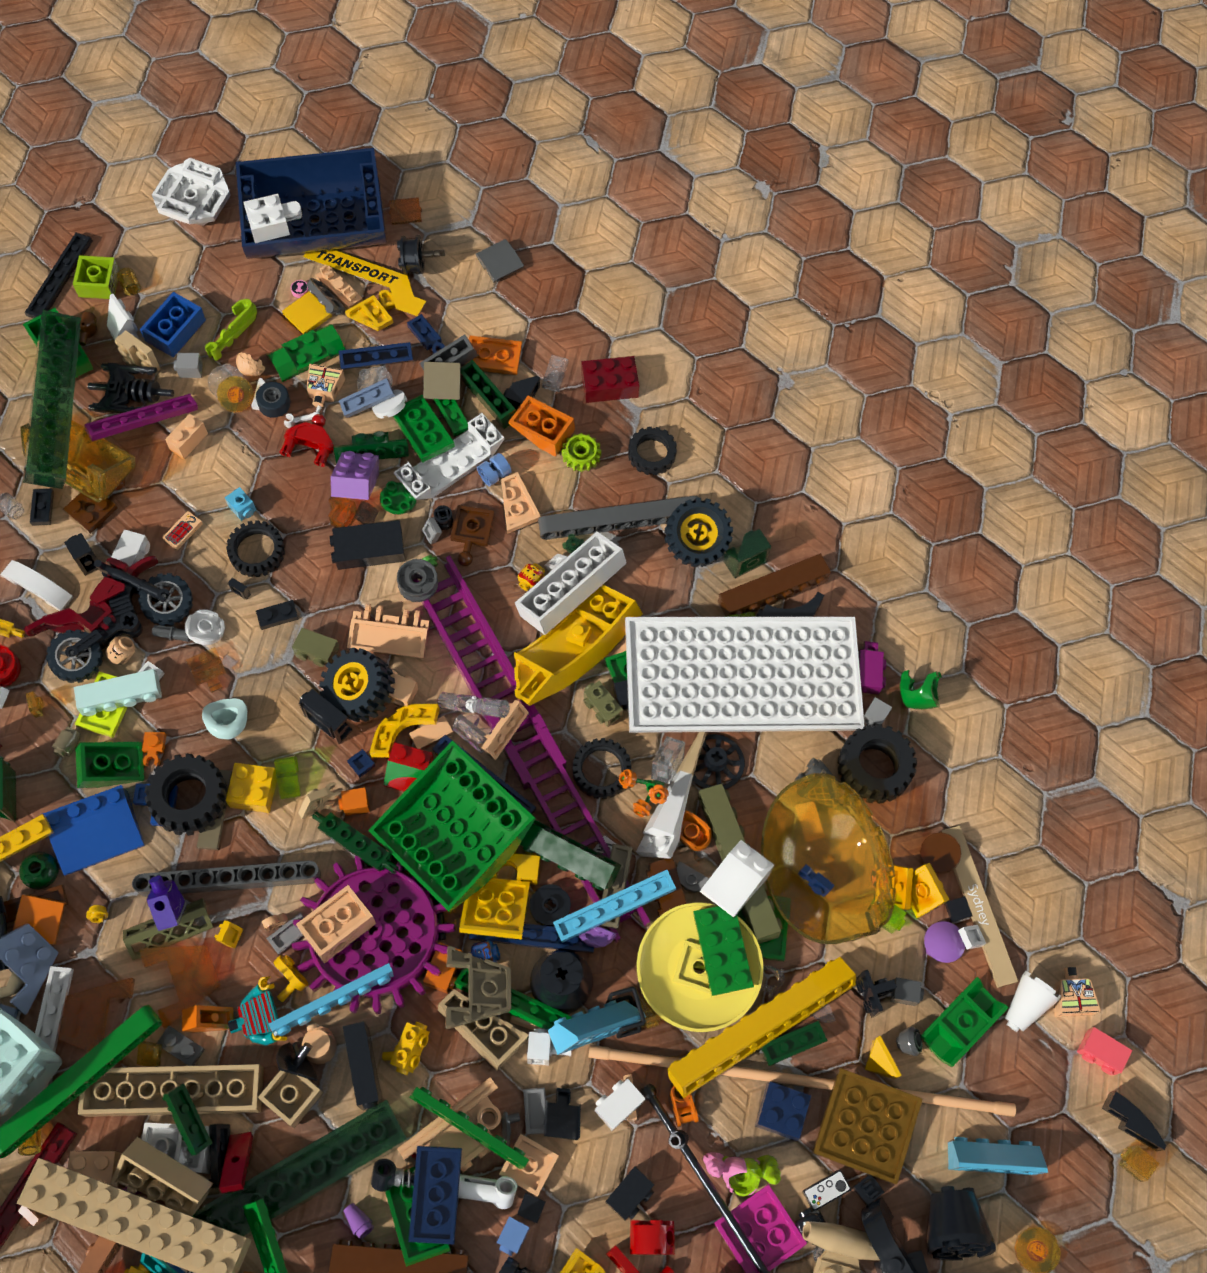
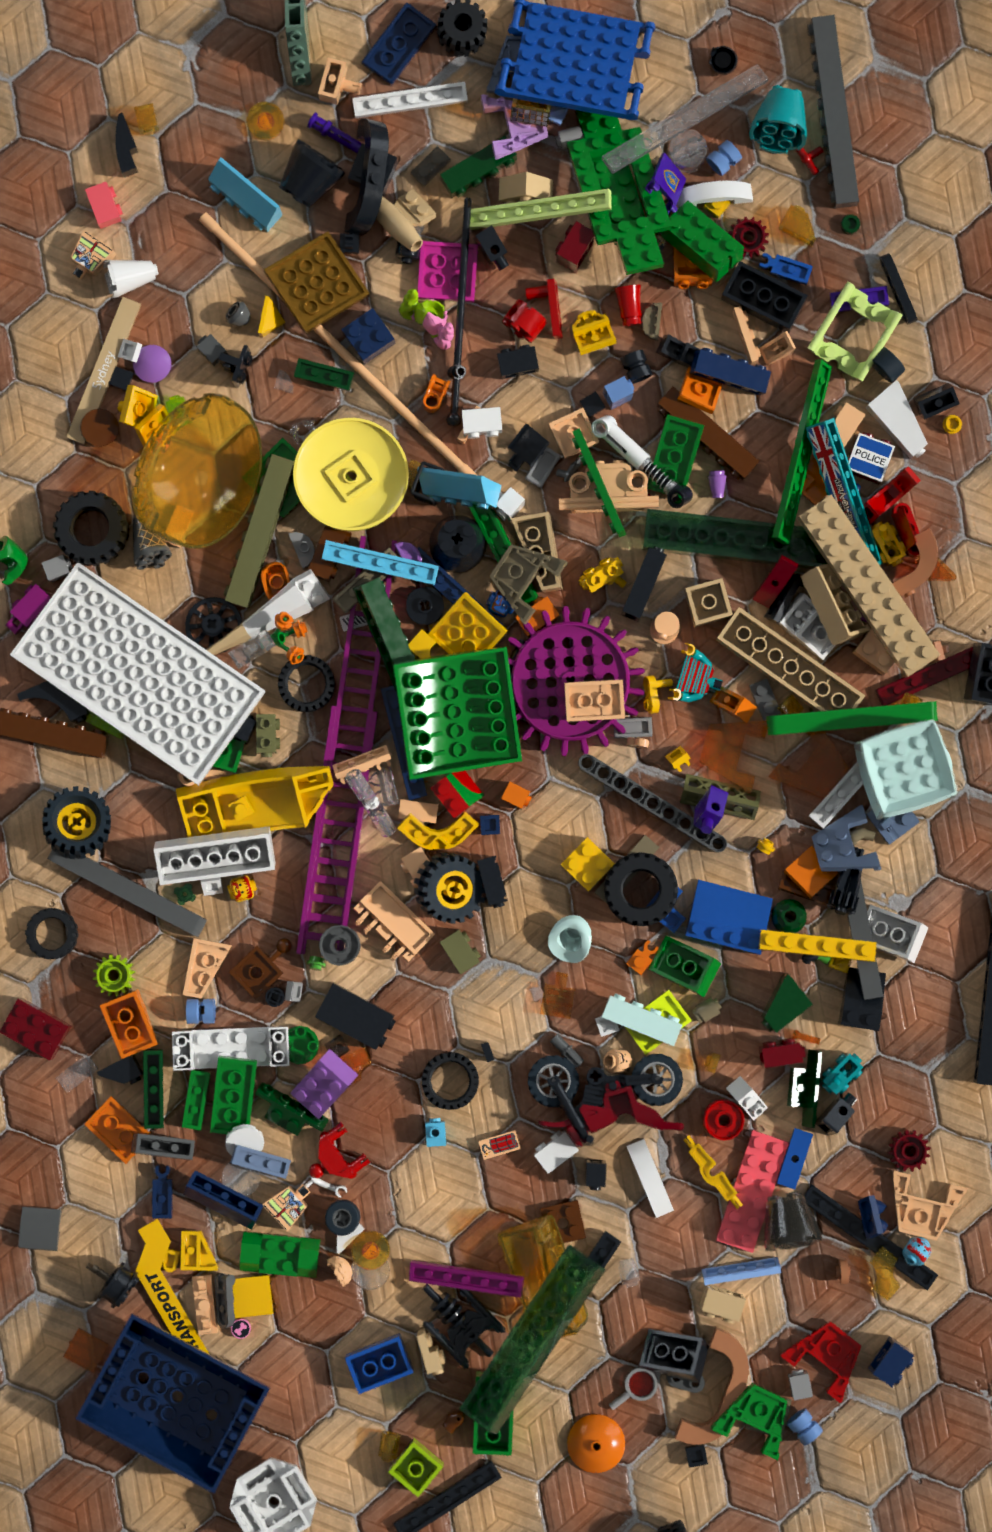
camera: 135 degrees left, 20 degrees up
white slope [107,294,139,340] -> none
dark green plate [162,1083,212,1156] -> none
light nougat brick [165,413,208,459] -> none
light grey brick [174,353,203,378] -> none
white tile [185,610,225,645] -> none
lime piece [205,299,257,361] -> none
white brick [243,194,302,243] -> none
black plate [256,600,299,630] -> none
medium azure plate [269,963,394,1037] -> none
clear neon green plate [274,755,301,799] -> none
black shield [276,1042,318,1081] -> none
tan plate [298,782,340,819] -> none
dark green plate [312,811,399,874] -> none
dark blue tile [409,1146,462,1244] -> none
dark tan tile [423,362,461,400] -> none
yellow brick [667,957,856,1098] -> none
green plate [693,906,754,996] -> none
white slope [700,840,774,917] -> none
clear green slope [724,529,771,579] -> none
dark blue plate [798,864,835,897] -> none
white tile [802,1169,851,1211] -> none
green piece [920,977,1009,1067] -> none

